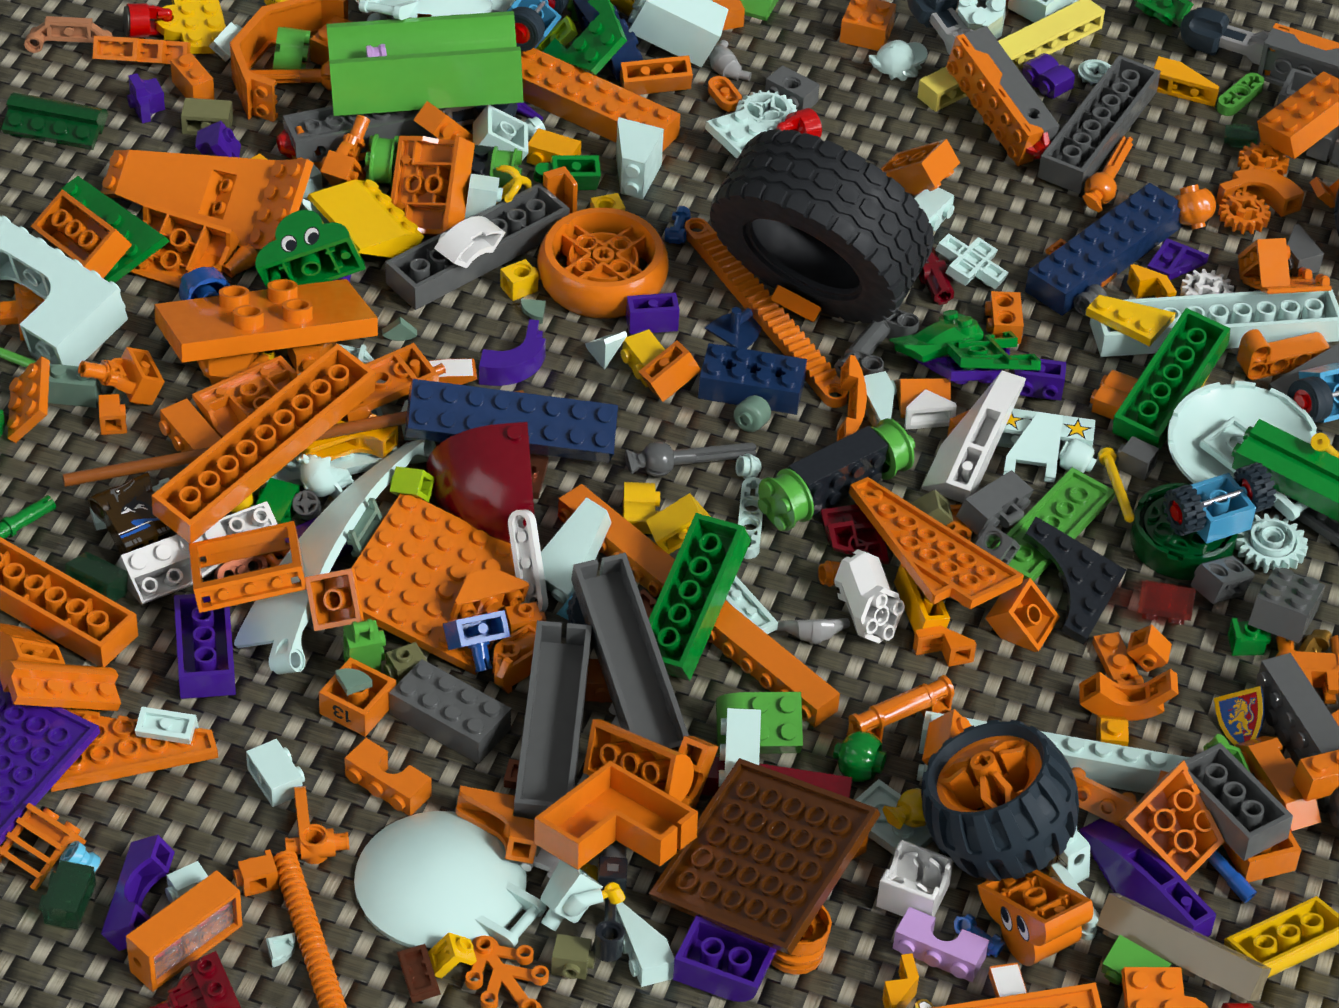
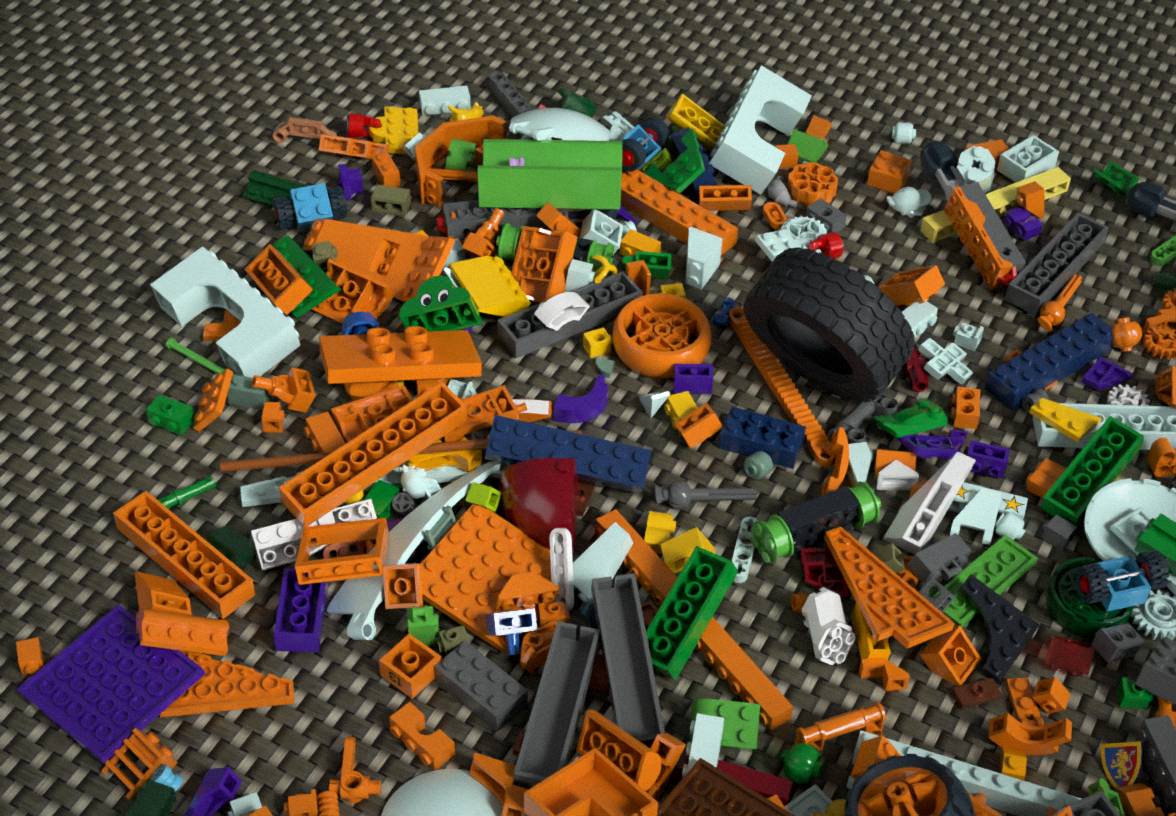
camera: 10 degrees right, 0 degrees up
dark brown piece [87,472,175,555] -> none
light aqua panel [135,707,199,745] -> none
dark purple brick [195,120,241,158] -> none
orange cone [223,244,258,278] -> none
light aqua brick [246,739,305,807] -> none
sand green tile [335,668,372,696] -> none
sand green tile [382,317,417,341] -> none
dark blue shield [705,307,761,349] -> none
light aqua plate [726,576,778,634] -> none
light aqua plate [736,454,762,479] -> none
orange slope [771,285,821,322] -> none
light grey piece [777,618,850,644] -> none
green wing [946,331,1041,370] -> none
light aqua gear [1078,59,1111,86] -> none
yellow bar [1098,447,1135,523] -> none
light orange slope [1127,264,1177,298] -> none
light orange slope [1154,56,1219,107] -> none
none -> brick [273,183,348,230]
none -> olive brick [312,241,338,268]
none -> orange connector [787,162,838,207]
none -> copper plate [952,678,1002,709]
none -> light aqua brick [953,323,984,352]
none -> orange slope [1016,181,1044,219]

